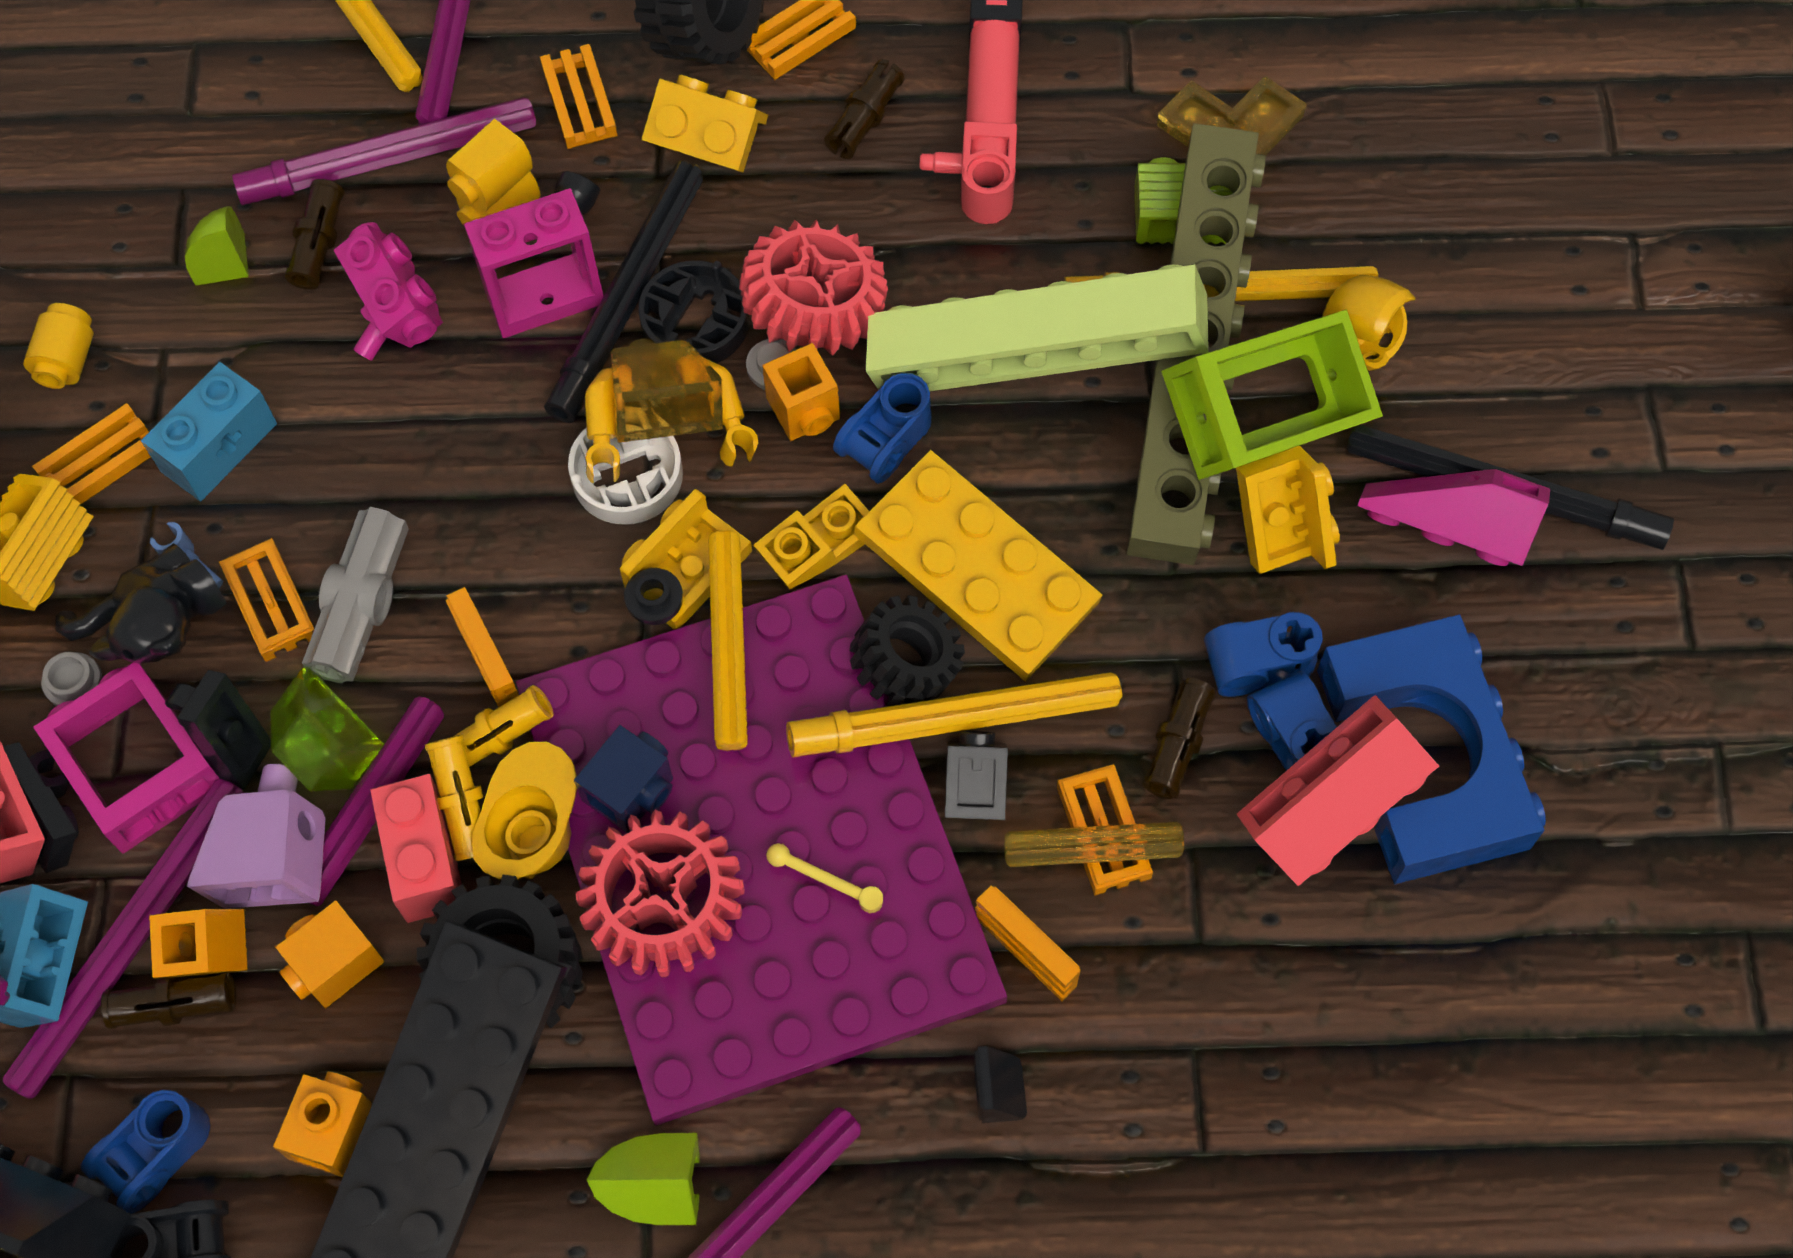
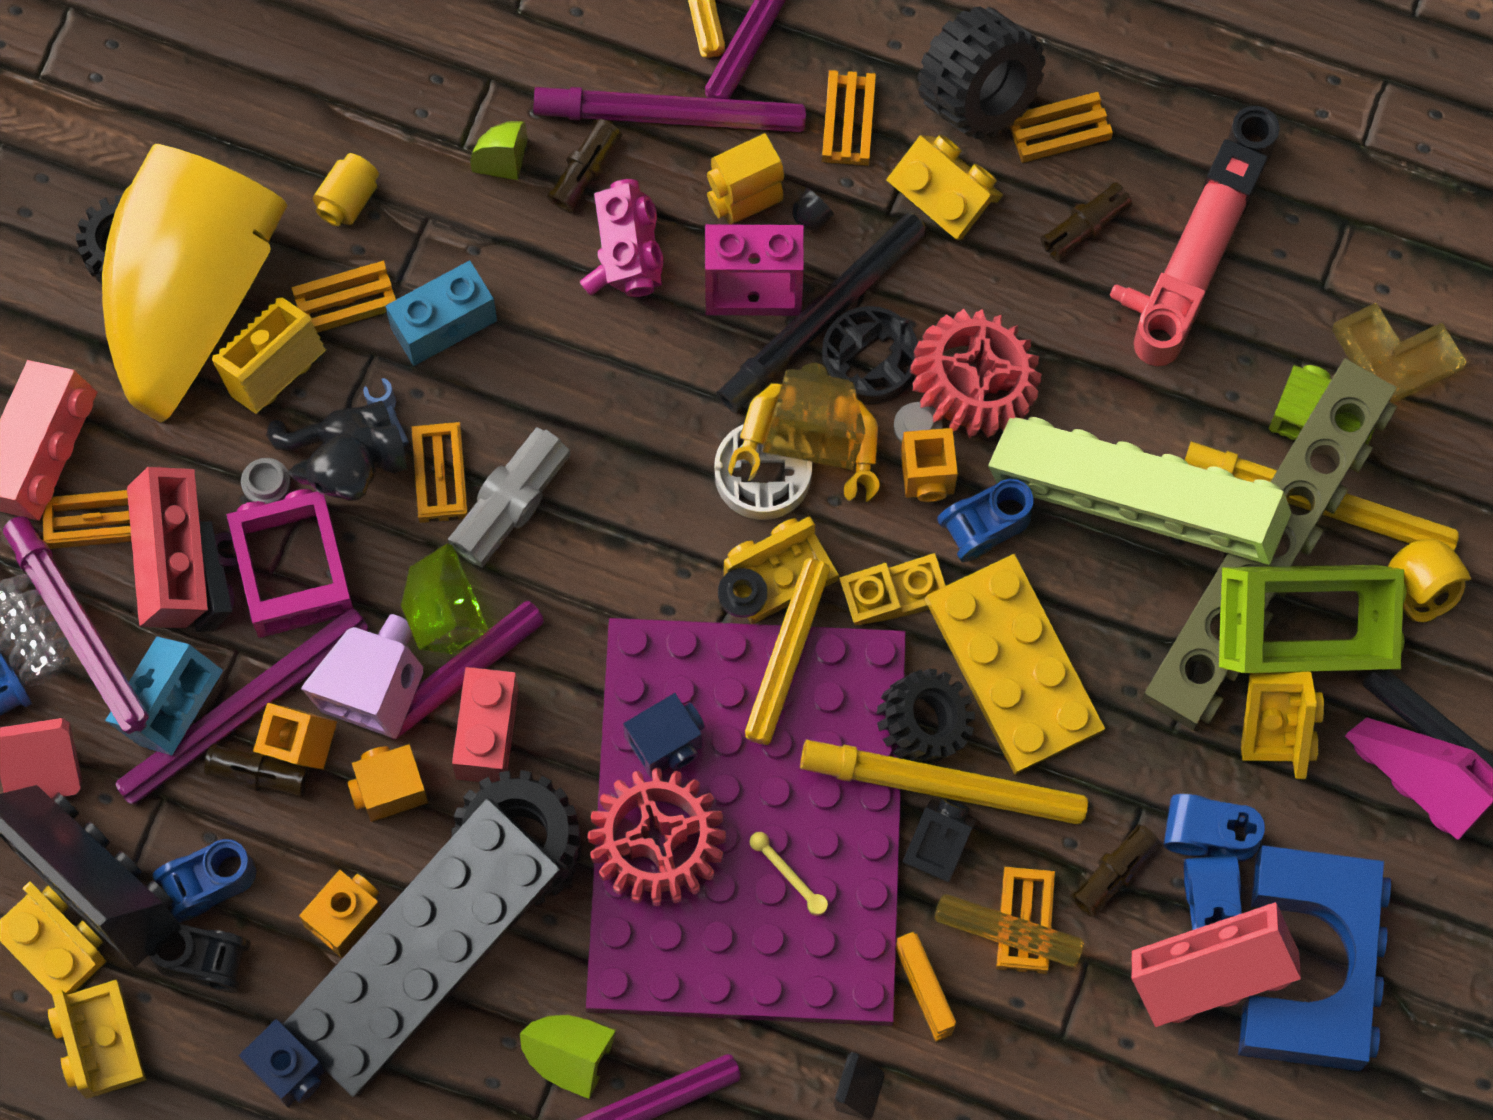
camera: 20 degrees right, 5 degrees up
black plate [164,670,274,790] -> none
yellow pin [425,735,483,861] -> none
light orange tile [445,587,519,708] -> none
yellow pin [452,685,554,778] -> none
yellow piece [471,742,577,880] -> none

